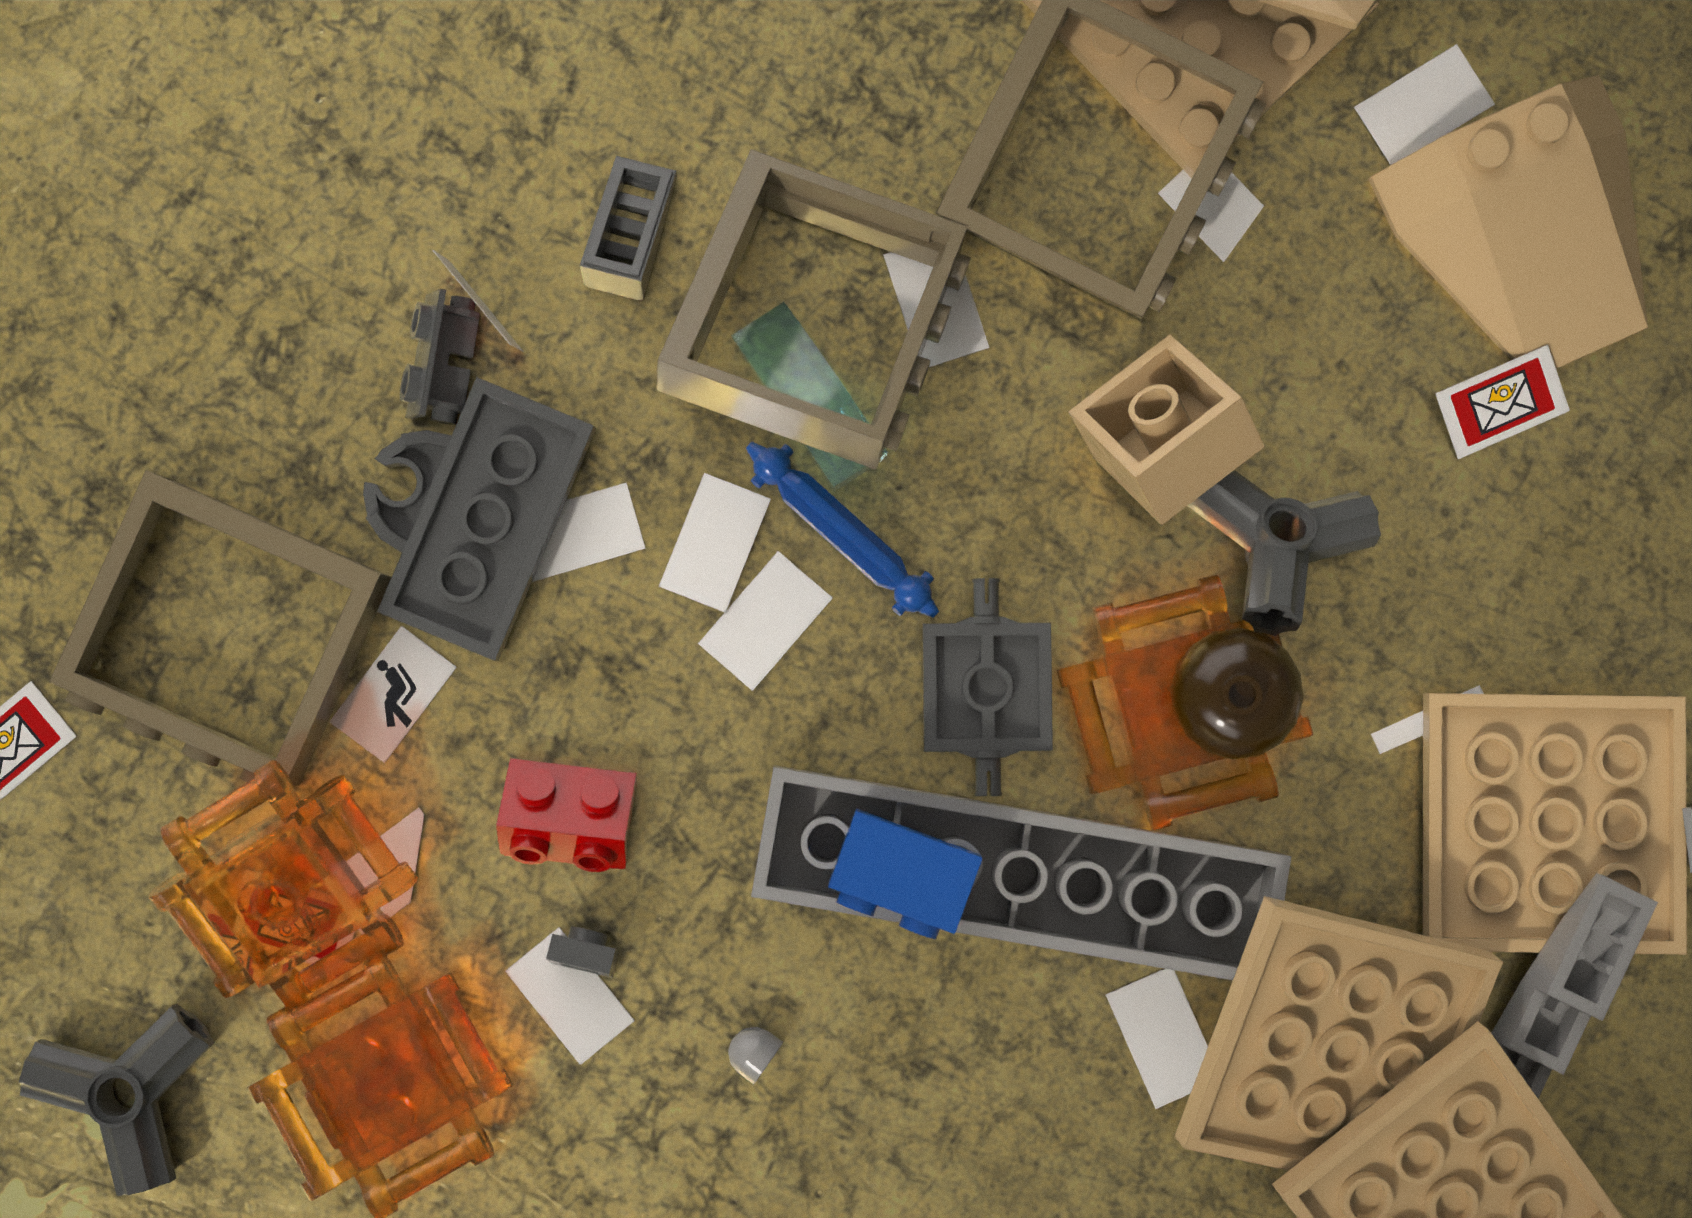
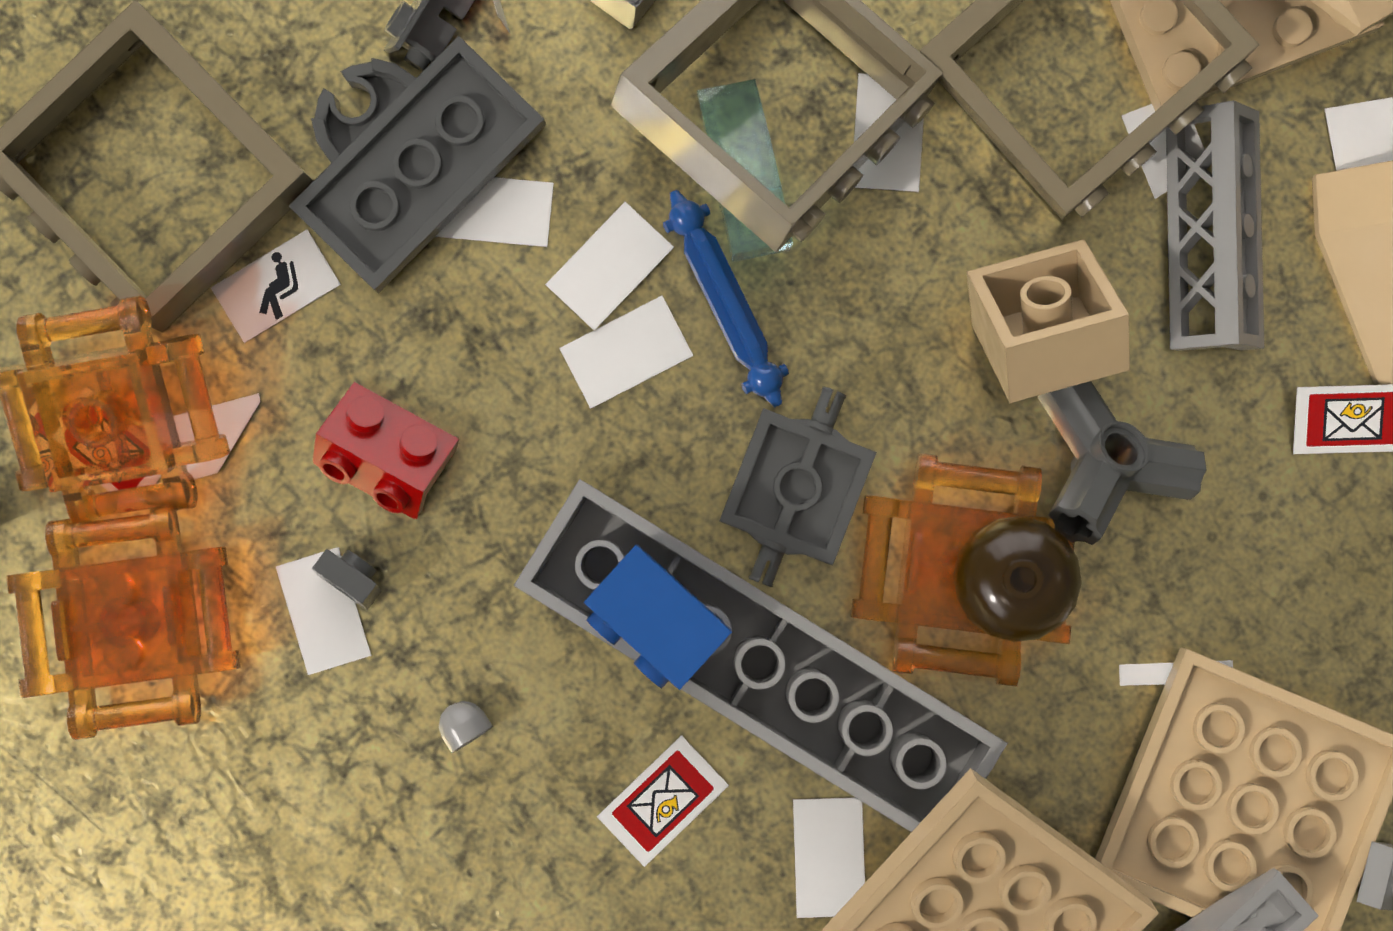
camera: 20 degrees right, 0 degrees up
none -> sticker [597,735,729,867]
none -> light grey fence [1166,100,1264,351]

